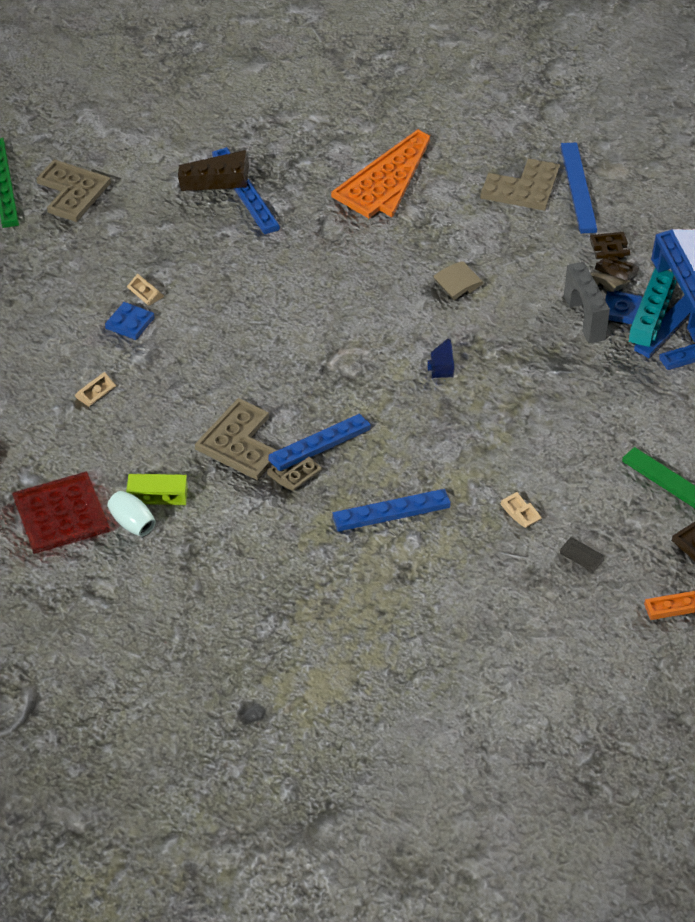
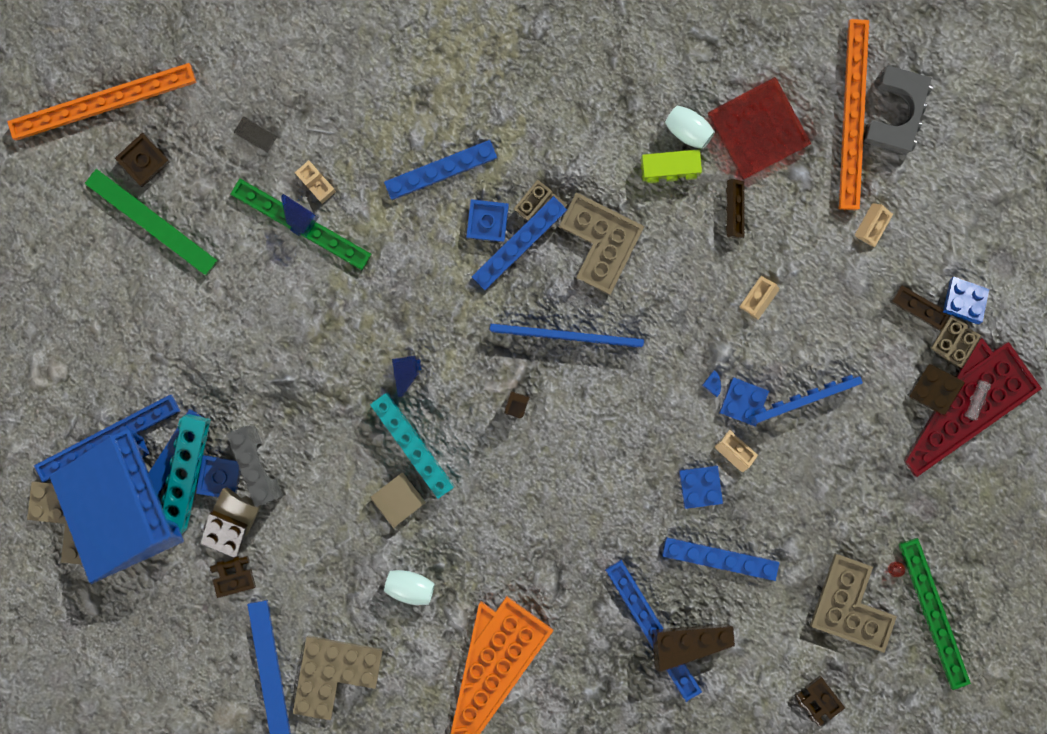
camera: 170 degrees right, 40 degrees up
none -> green tile [230,178,372,271]
none -> clear blue slope [281,194,319,236]
none -> teal brick [370,393,455,499]
none -> light aqua piece [384,570,435,605]
none -> blue plate [466,199,509,242]
none -> blue tile [490,324,644,348]
none -> dark brown panel [504,391,529,418]
none -> blue plate [662,537,780,581]
none -> blue plate [679,465,723,509]
none -> blue tile [702,370,721,397]
none -> dark brown plate [726,179,744,239]
none -> blue plate [749,374,863,423]
none -> dark brown plate [794,676,845,727]
none -> clear red hinge [888,561,905,577]

